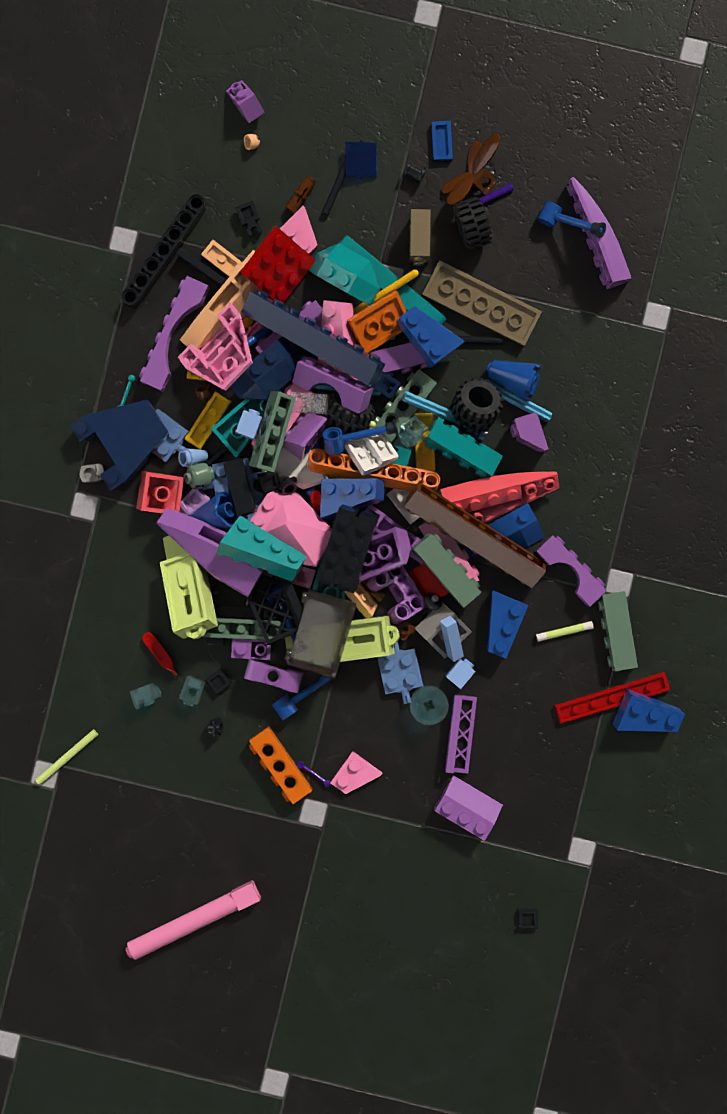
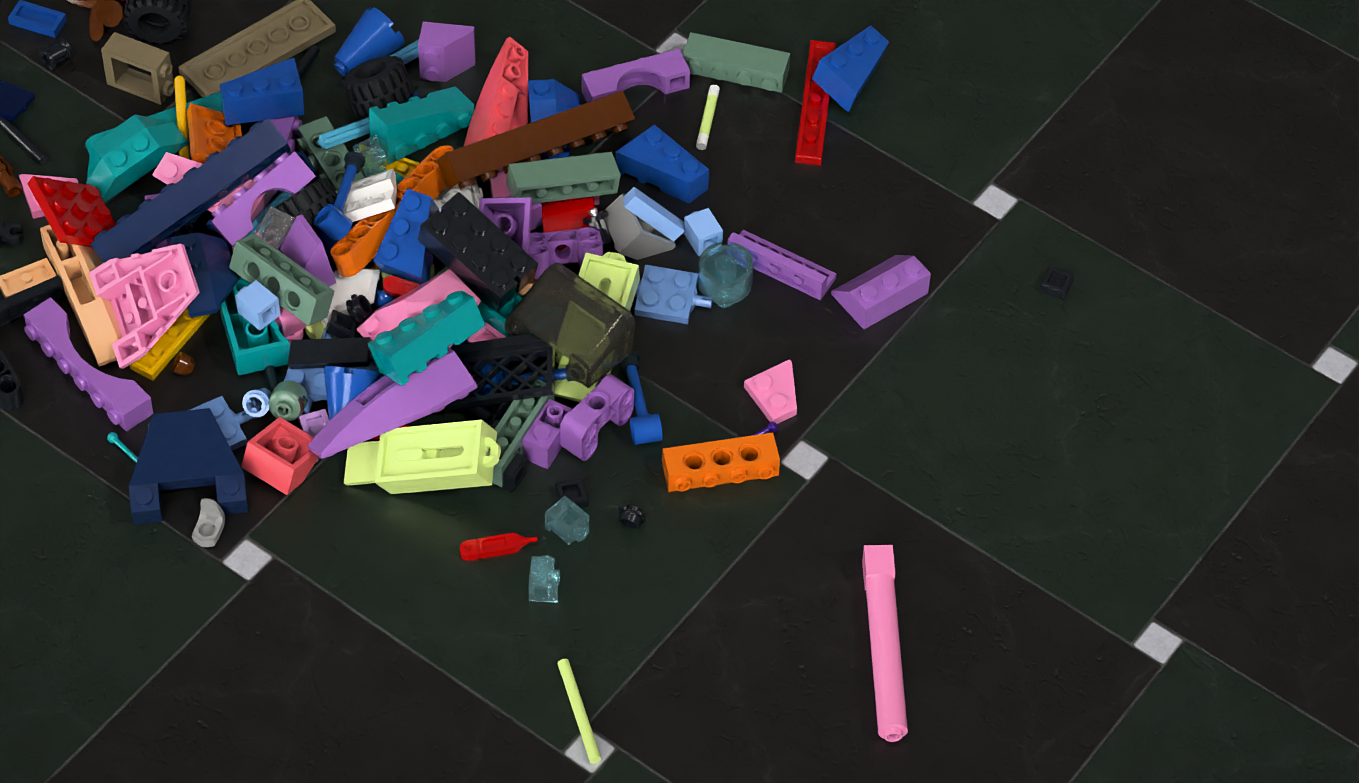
camera: 70 degrees left, 35 degrees down
yellow tile [184,391,232,450] -> none

